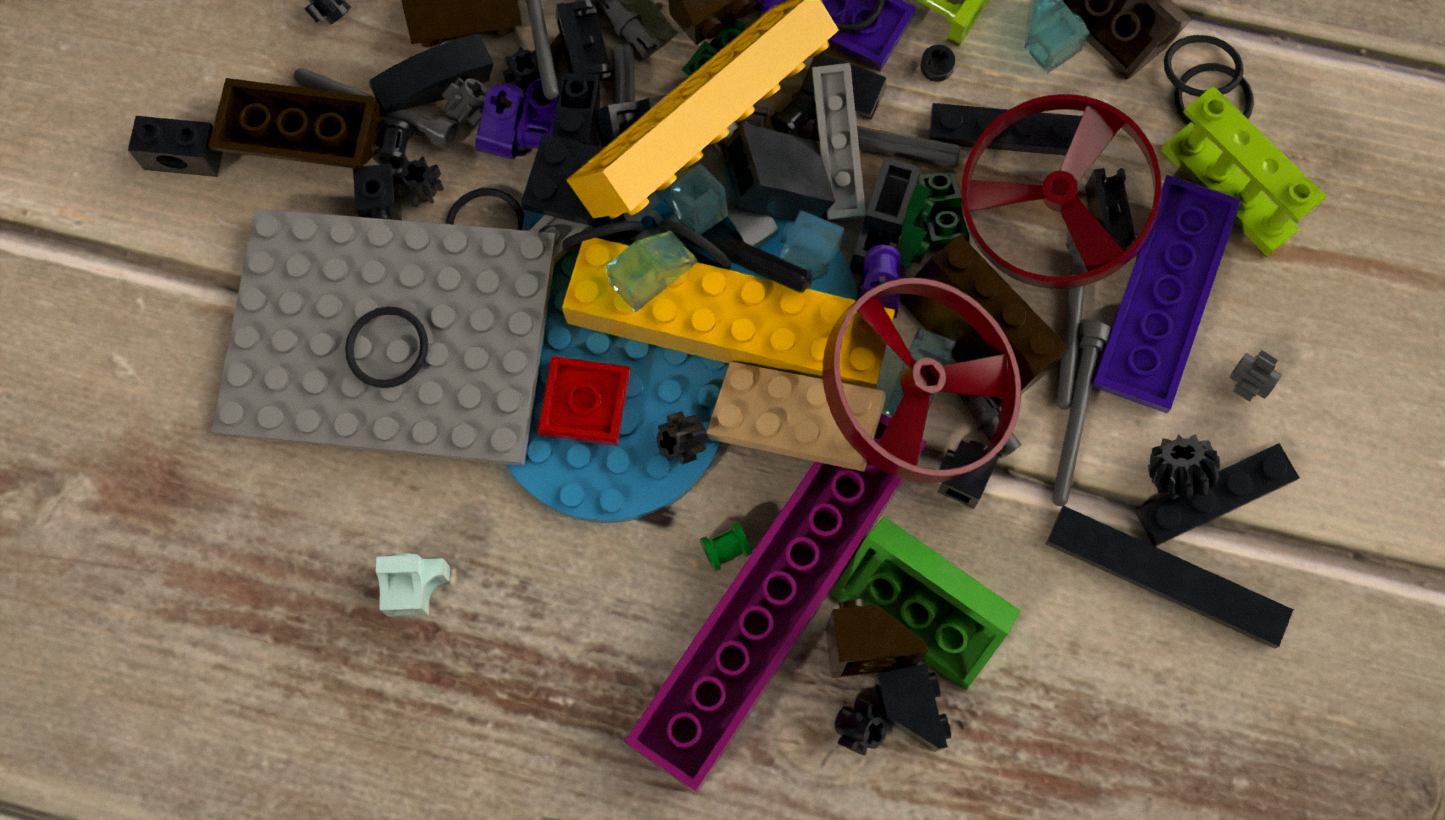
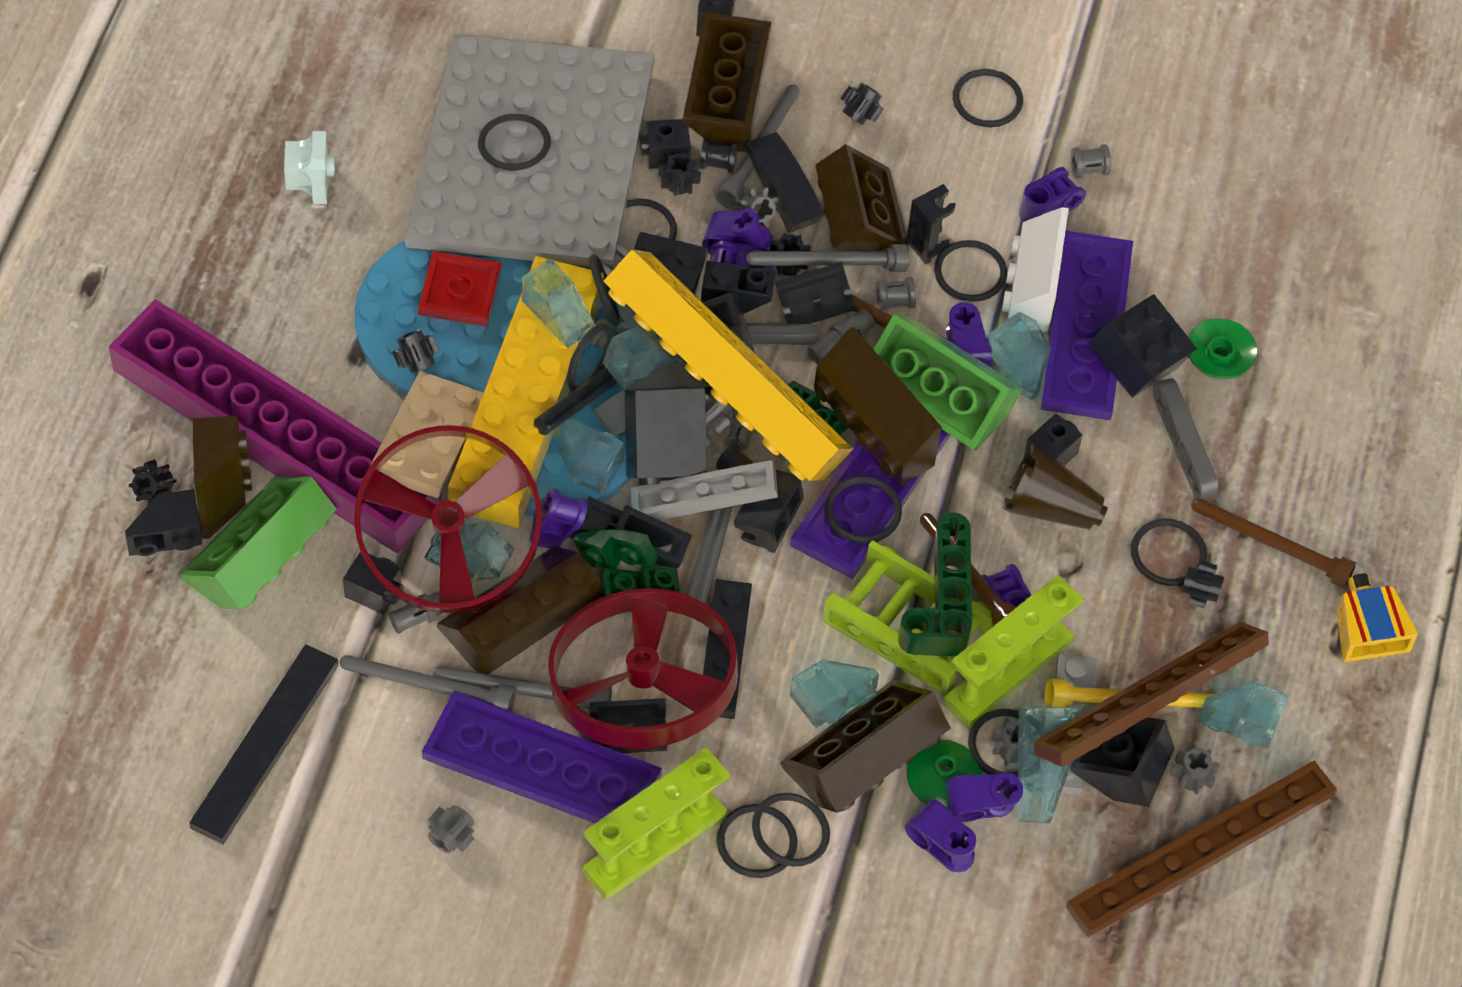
camera: 85 degrees right, 15 degrees down
green bush [700,522,752,572] -> none
black bush [920,44,955,82] -> none
black plate [1135,443,1300,547] -> none
black gear [1148,434,1220,501] -> none

